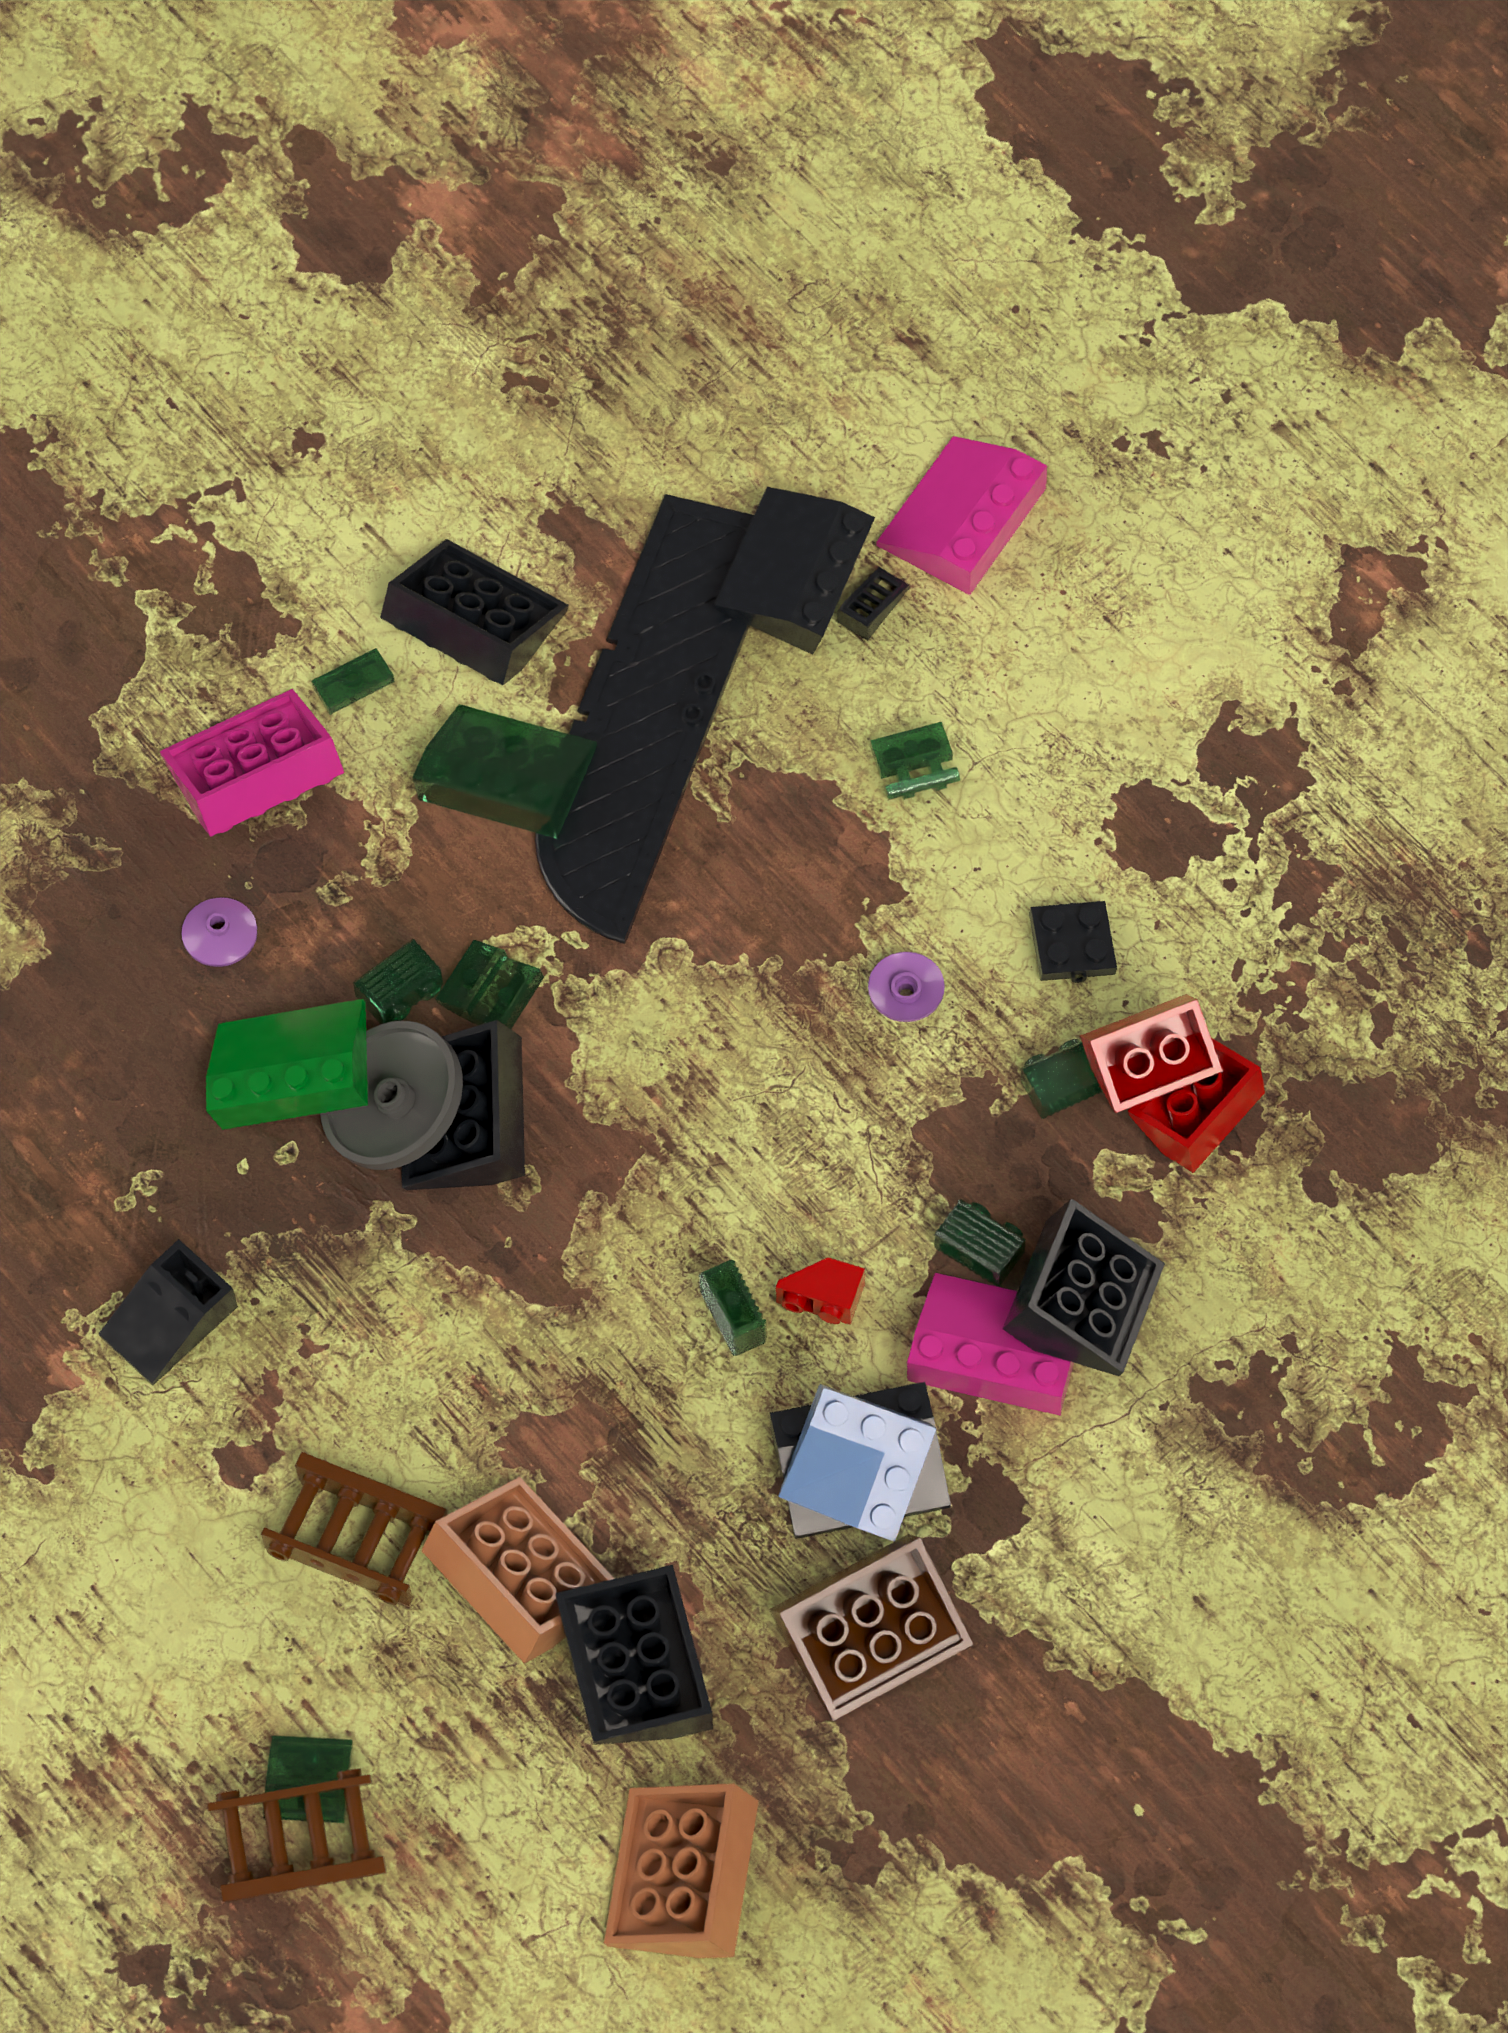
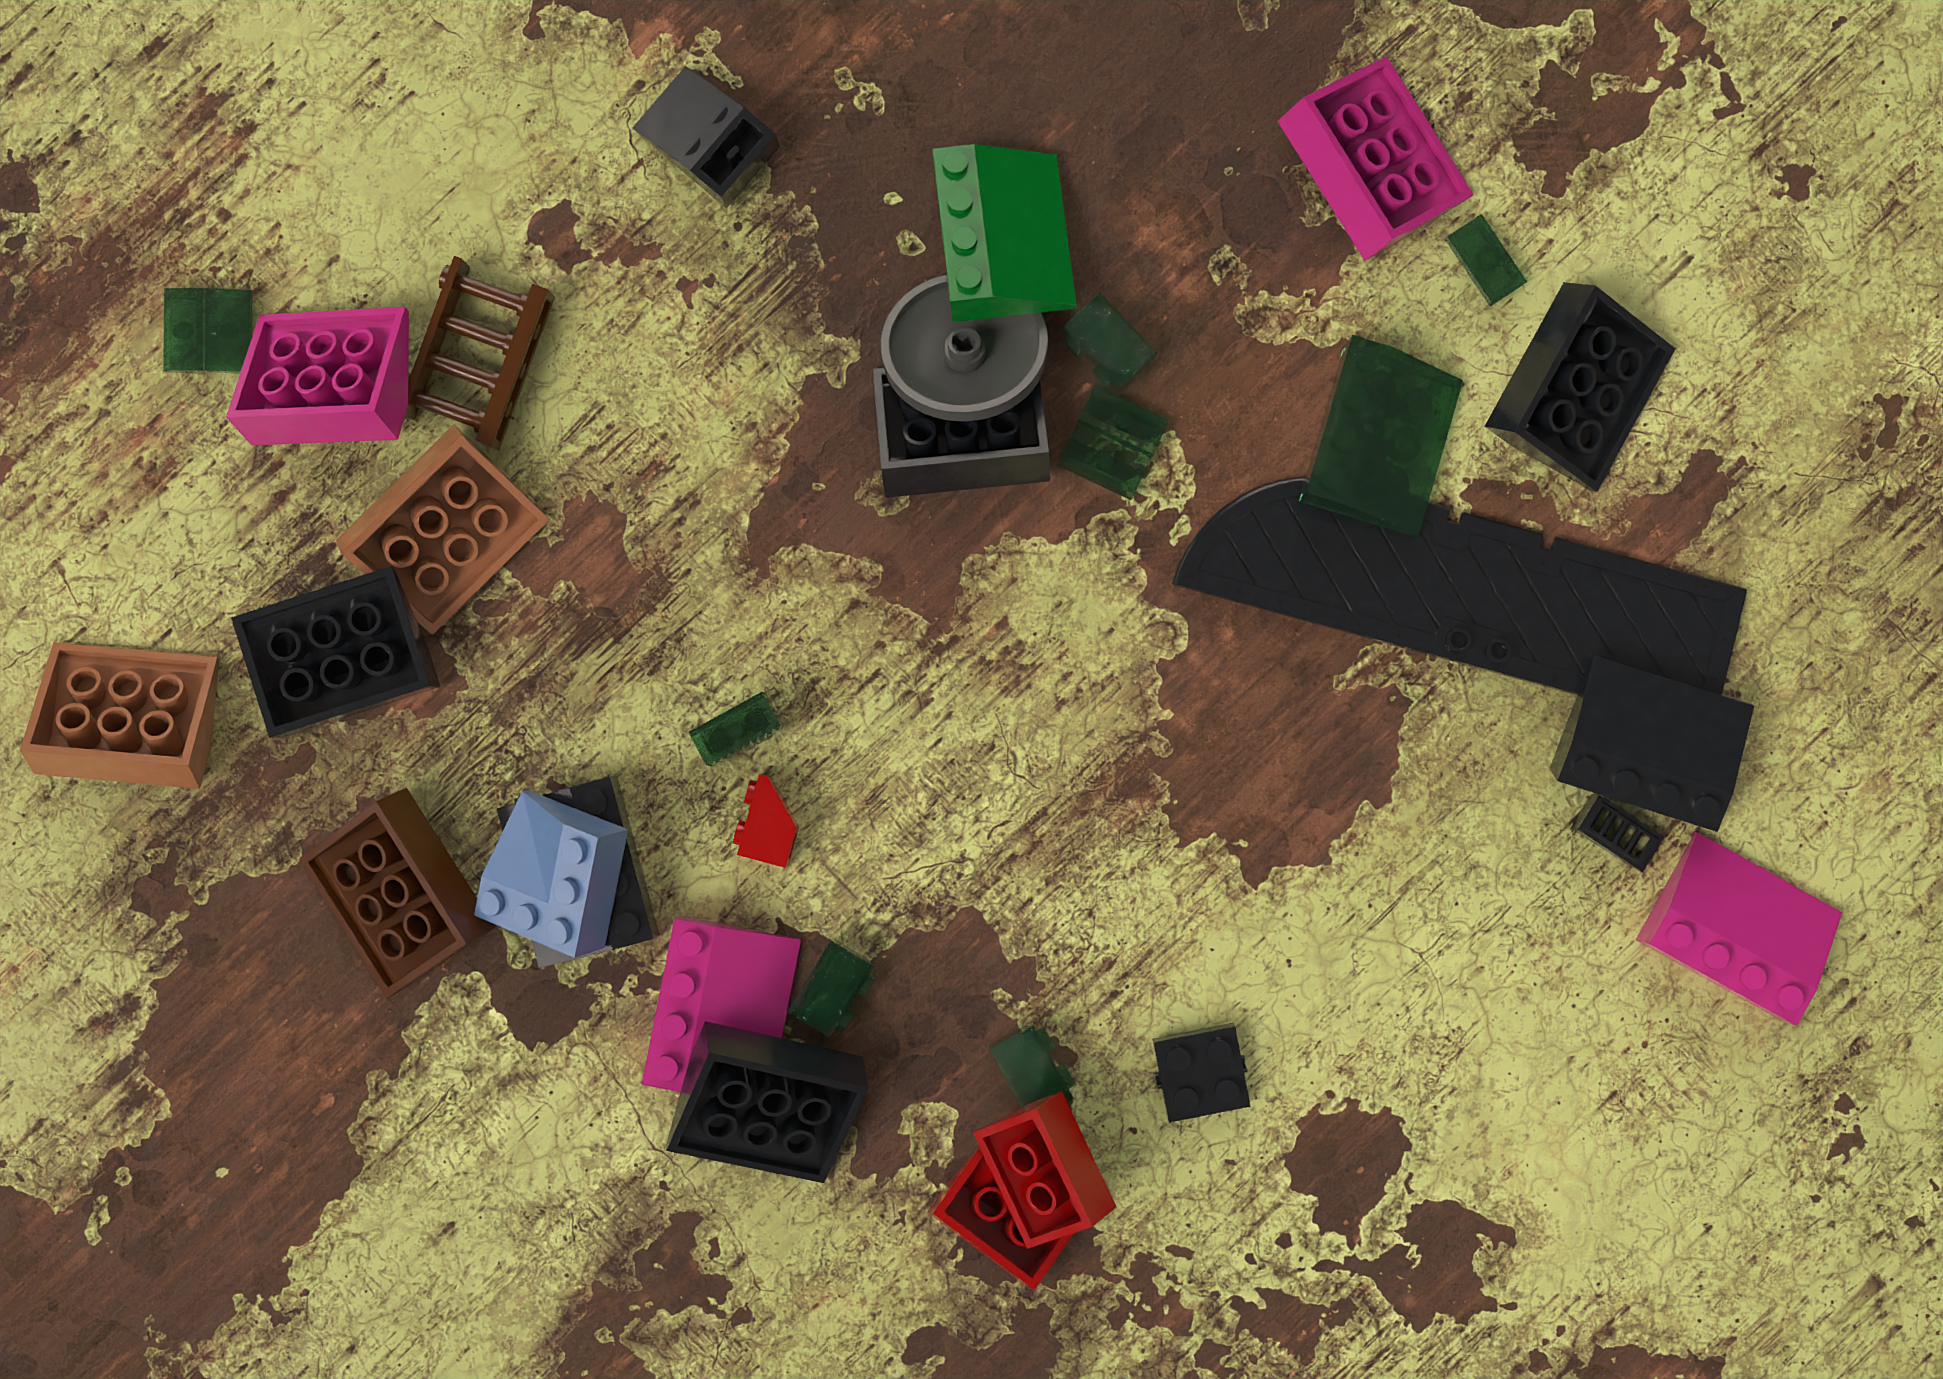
camera: 85 degrees right, 25 degrees up
medium lavender dish [182,898,257,967] -> none
reddish brown fence [207,1768,387,1902] -> none
medium lavender dish [868,952,945,1022] -> none
clear green plate [870,722,960,800] -> none
none -> dark pink slope [226,307,409,445]

